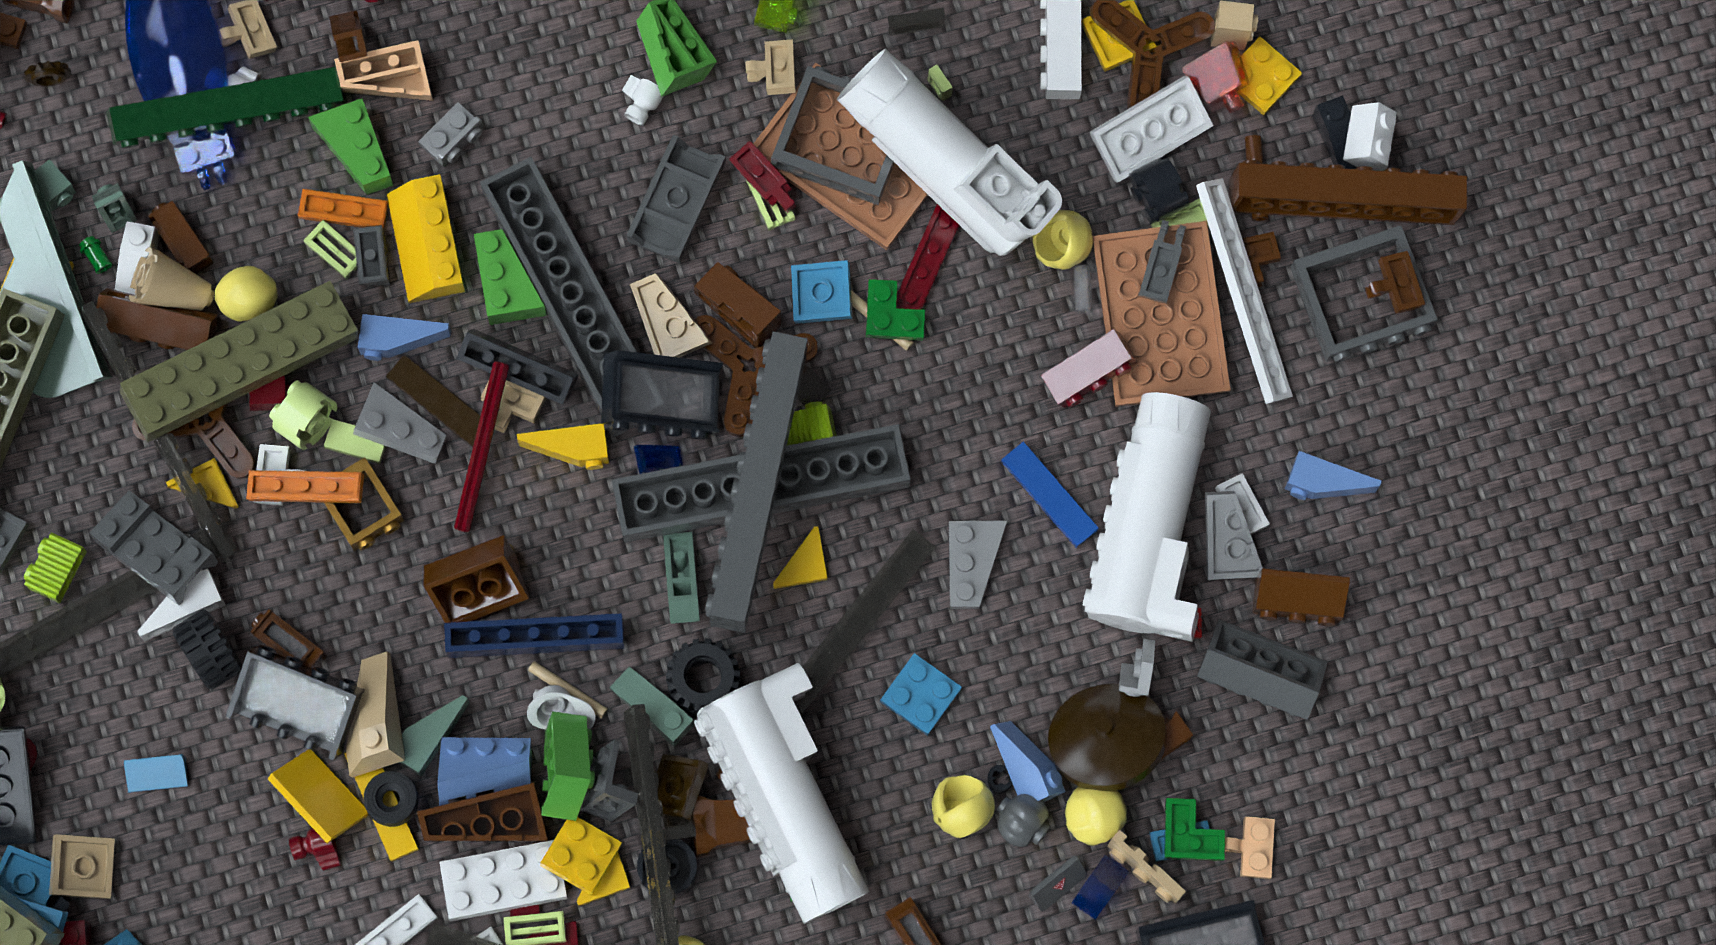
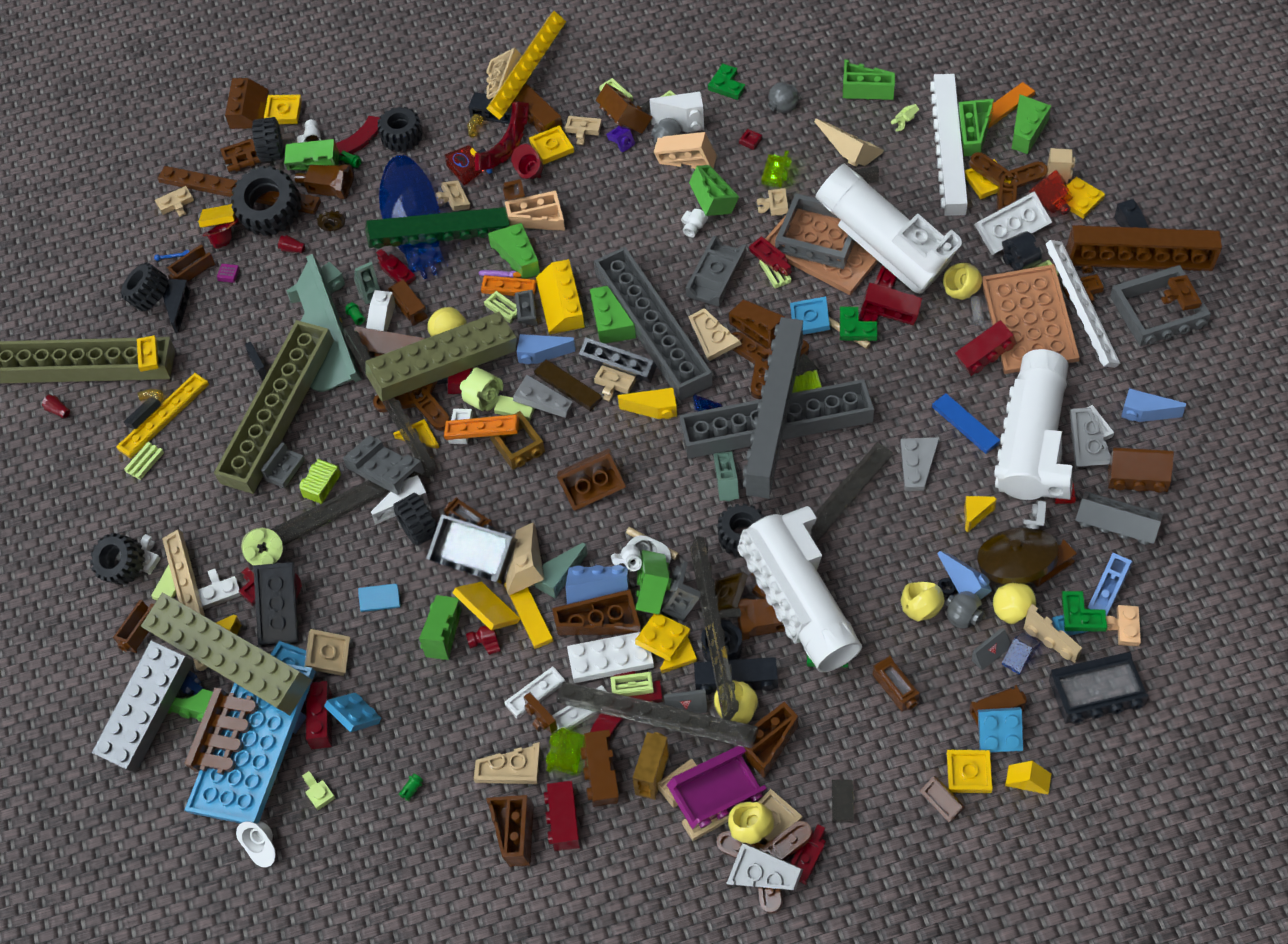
camera: 10 degrees right, 20 degrees down
tan cone [129,247,214,311] -> none
black tyre [364,771,419,827] -> none
light grey bracket [418,102,483,167] -> none
dark blue brick [444,613,625,658] -> none
dark red axle [454,361,509,532] -> none
window [601,350,723,440] -> none
sand green slope [609,666,694,747] -> none
yellow tile [773,526,827,589] -> none
dark azure plate [880,653,962,736] -> none
dark grey hinge [1139,220,1186,304] -> none
white slope [1343,102,1397,171] -> none
none -> dark red hinge [376,249,416,285]
none -> bright green wedge [419,595,462,660]
none -> medium lavender piece [479,270,521,278]
none -> white piece [611,545,642,571]
none -> black brick [694,657,778,695]
none -> dark red brick [861,282,922,325]
none -> yellow slope [964,496,997,532]
none -> medium blue slope [1088,553,1133,616]

